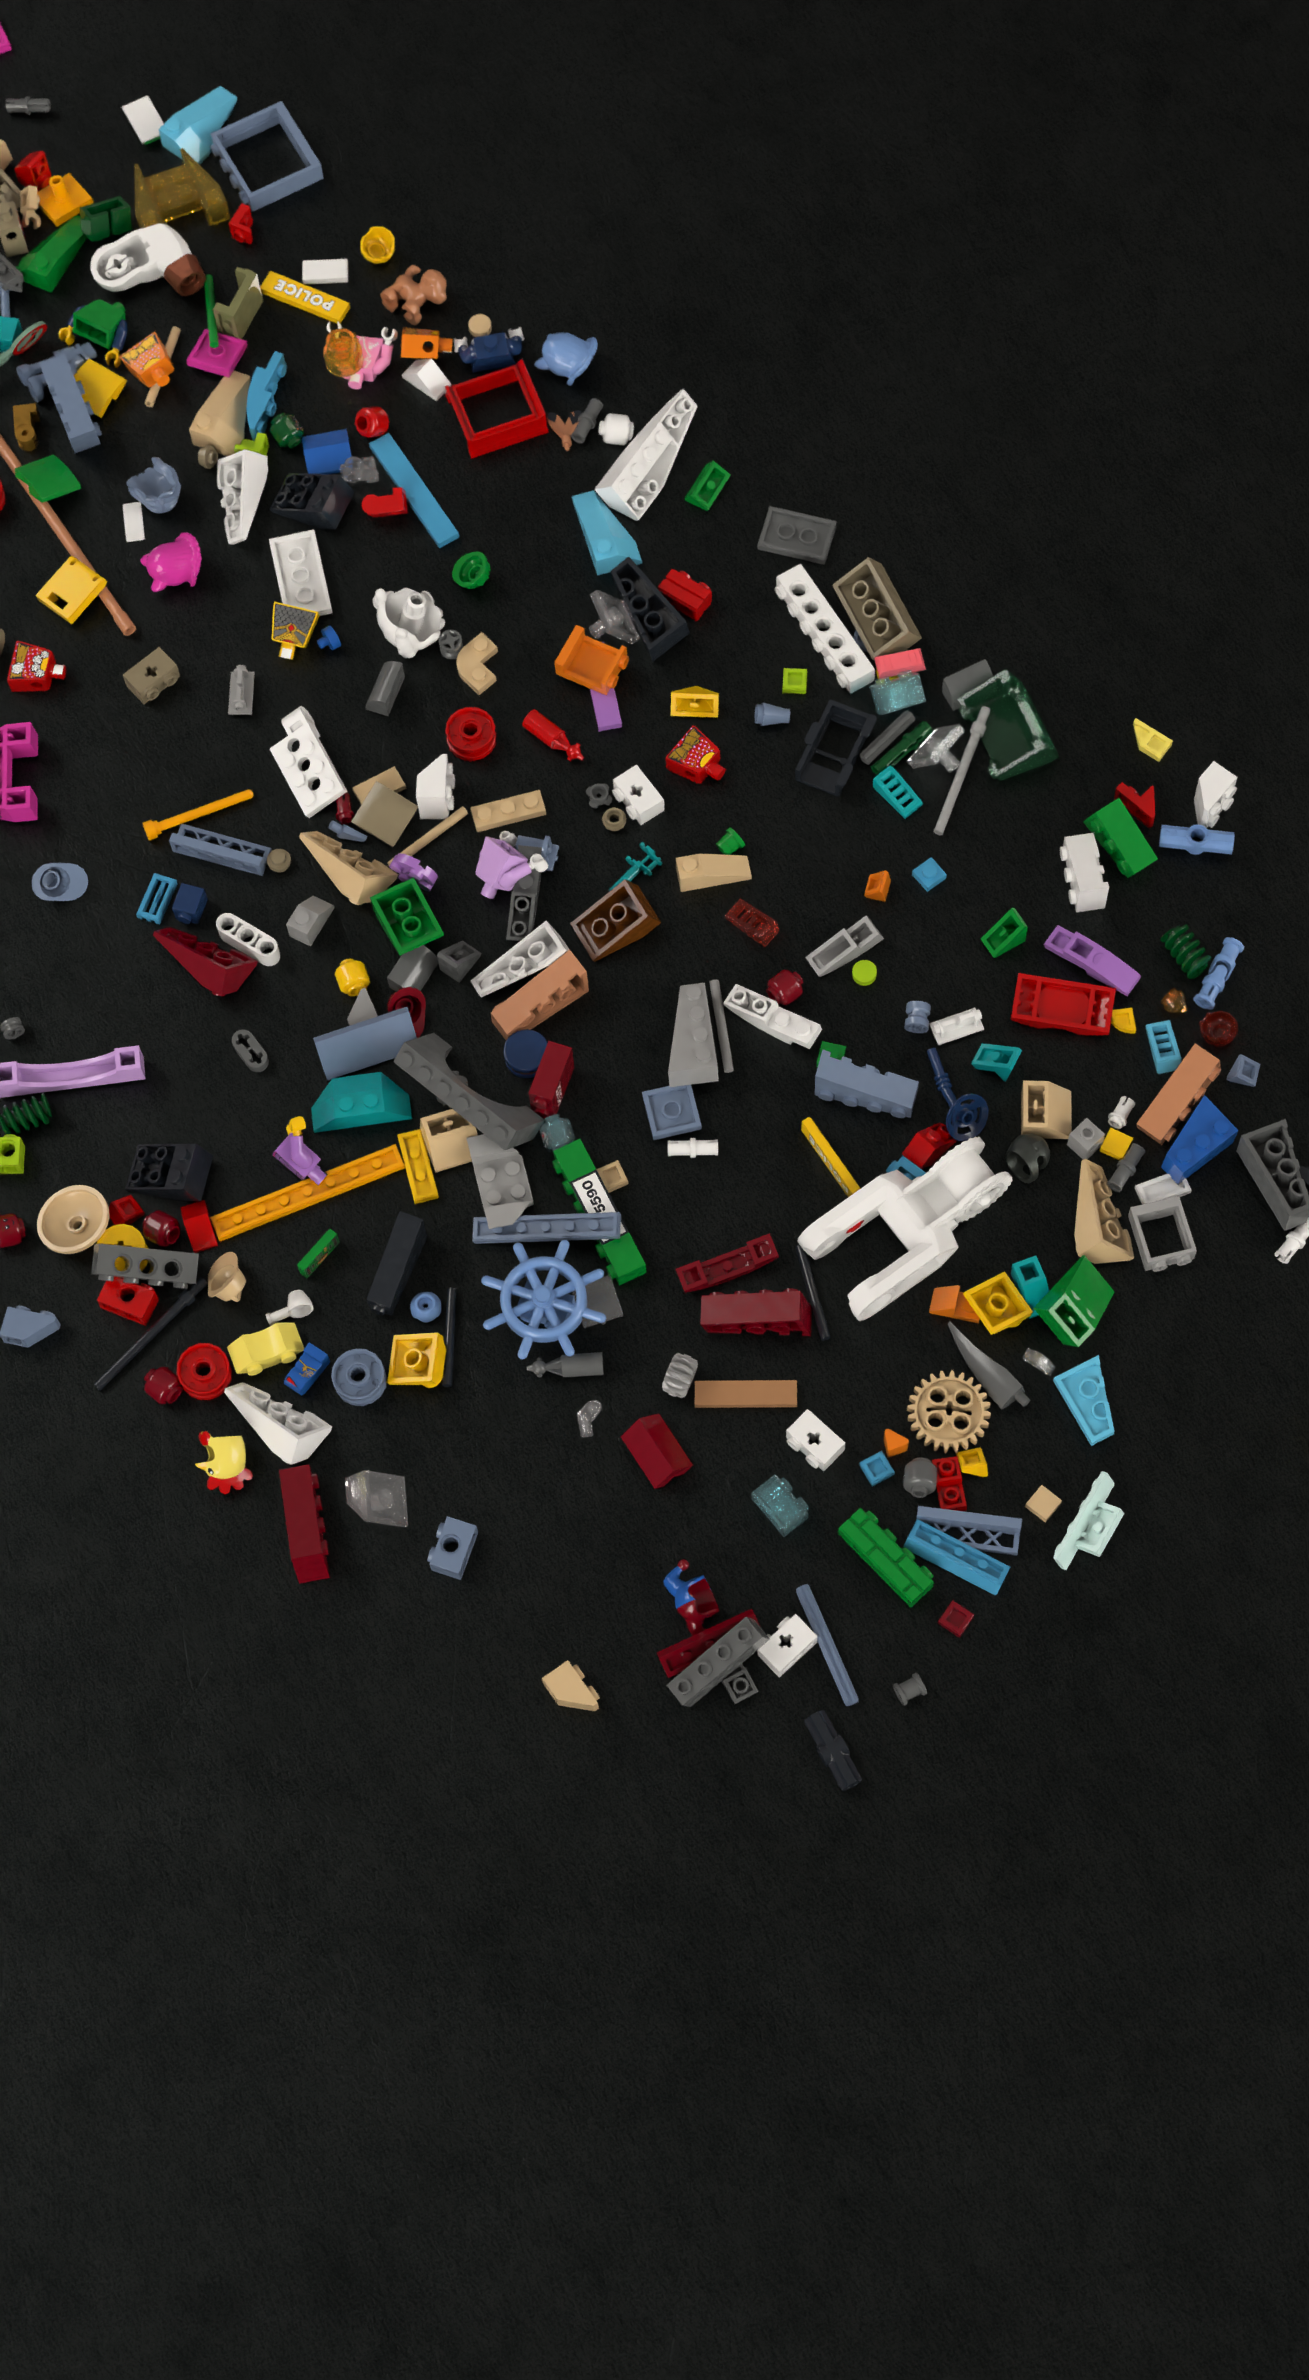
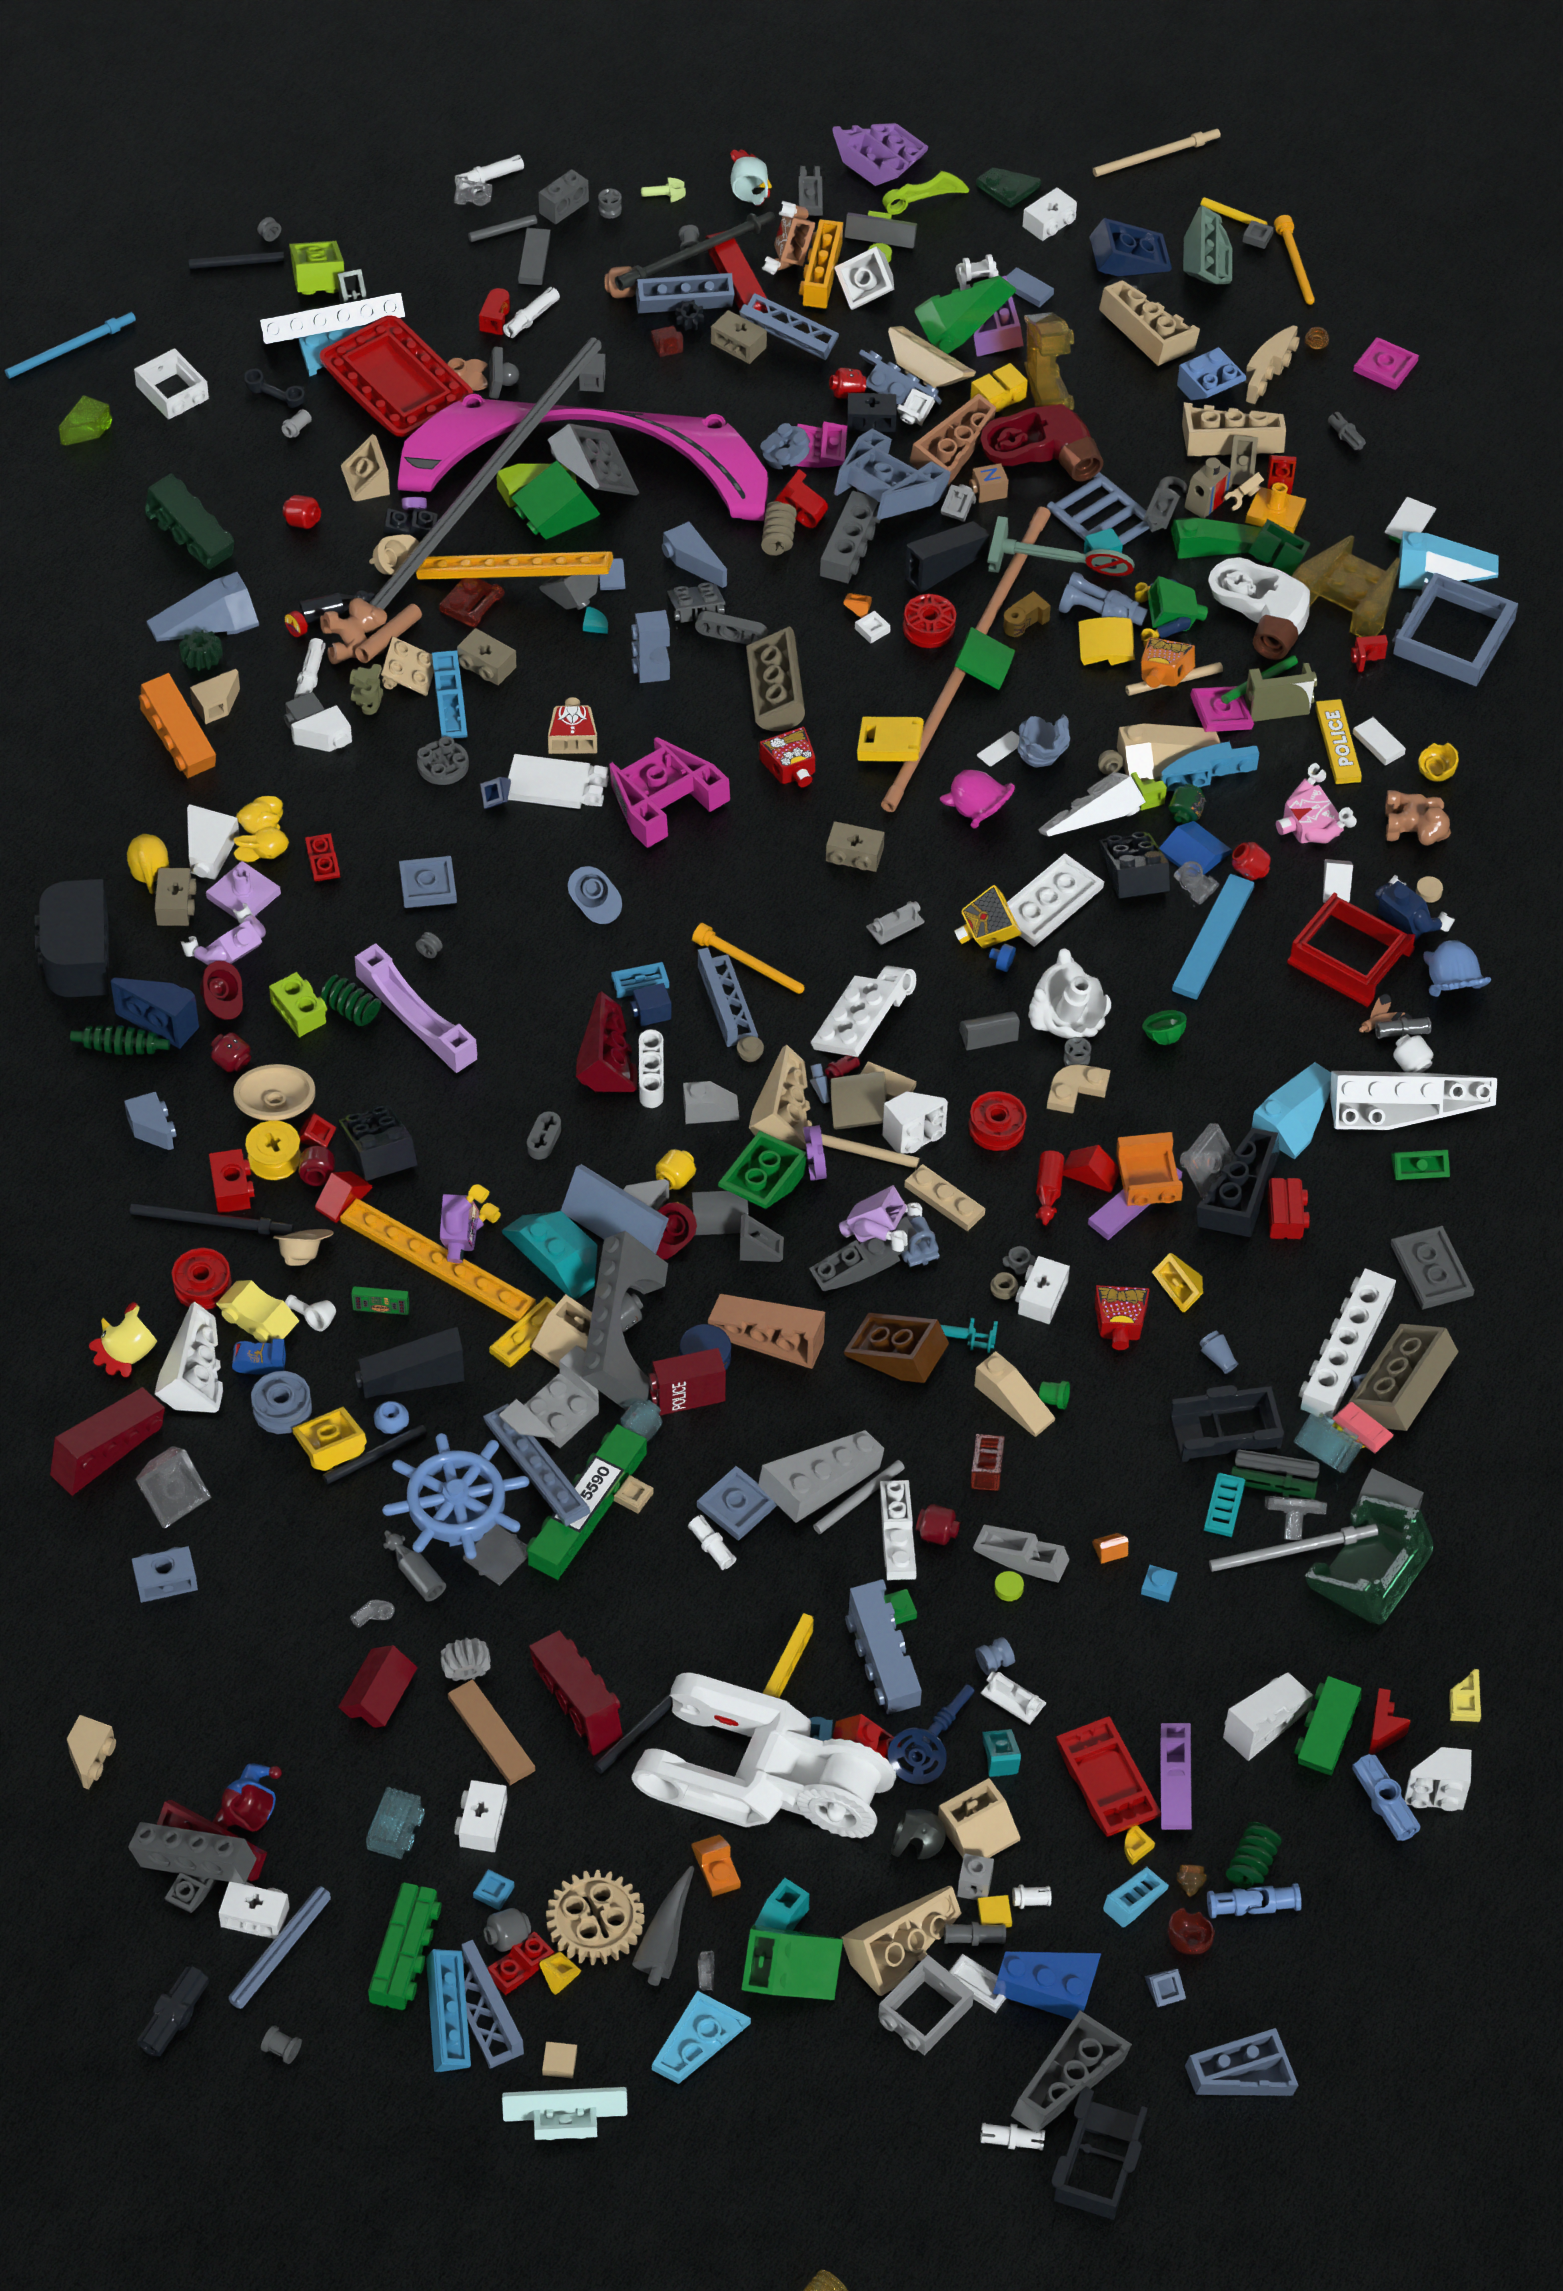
camera: 50 degrees right, 15 degrees down
sand blue wedge [39,354,102,453] -> none
dark grey brick [91,1243,199,1289] -> none
dark red head [144,1367,183,1404] -> none
clear yellow piece [323,329,364,377] -> none
red leg [362,487,408,517] -> none
orange torso [401,328,452,359] -> none
white wedge [471,921,569,997] -> none
dark red slope [676,1233,779,1293] -> none
lime tile [783,668,807,694] -> none
orange slope [884,1429,909,1458] -> none
dark red tile [938,1600,974,1638] -> none
yellow slope [963,1272,1033,1335] -> none
green slope [981,908,1028,958] -> none
nougat wedge [1136,1044,1221,1145] -> none
none -> red slope [1063,1145,1120,1193]

